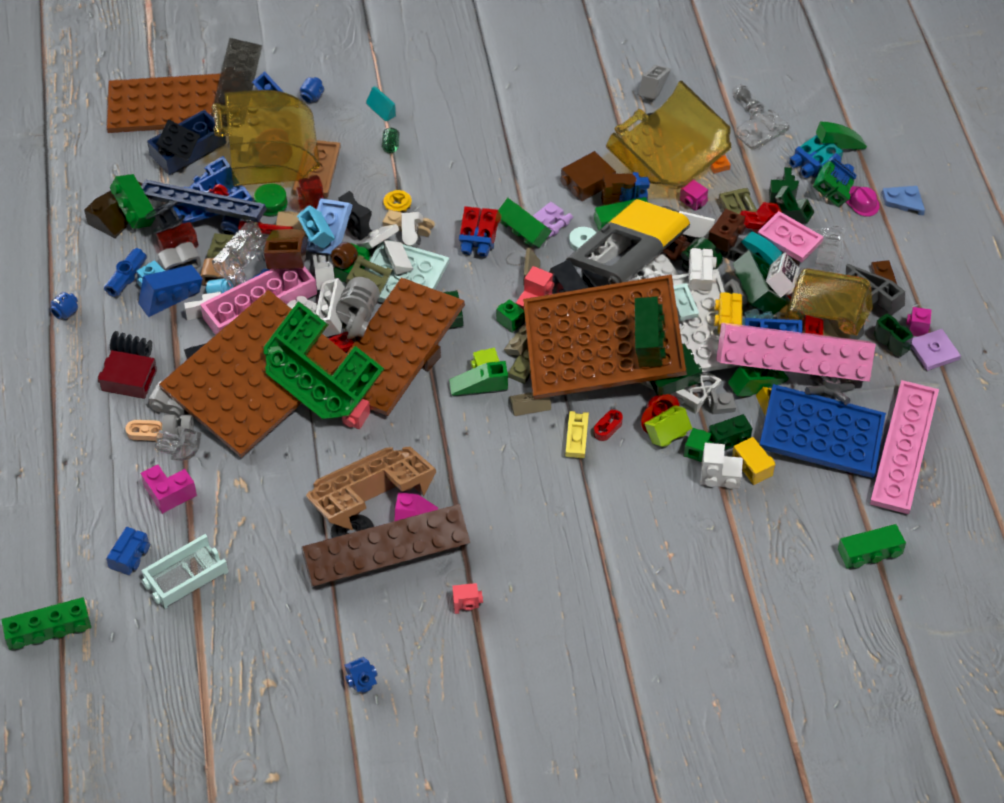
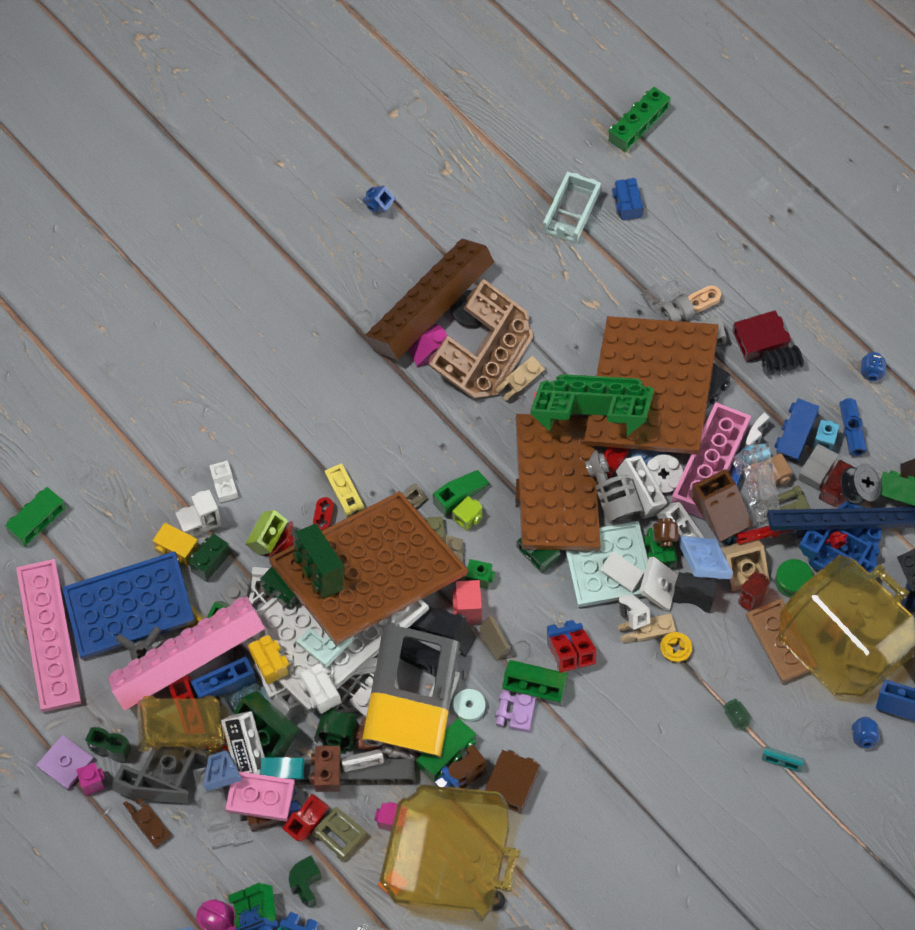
camera: 150 degrees right, 10 degrees up
dark pink brick [140,464,197,514] -> none
medium azure brick [297,205,335,248] -> none
olive plate [345,255,393,295] -> none
coral brick [452,583,483,614] -> none
green brick [684,428,713,462] -> none
dark green brick [775,186,814,224] -> none
none -> medium blue wing [203,751,242,791]
none -> white slope [209,460,238,503]
none -> tan hinge [495,355,545,401]

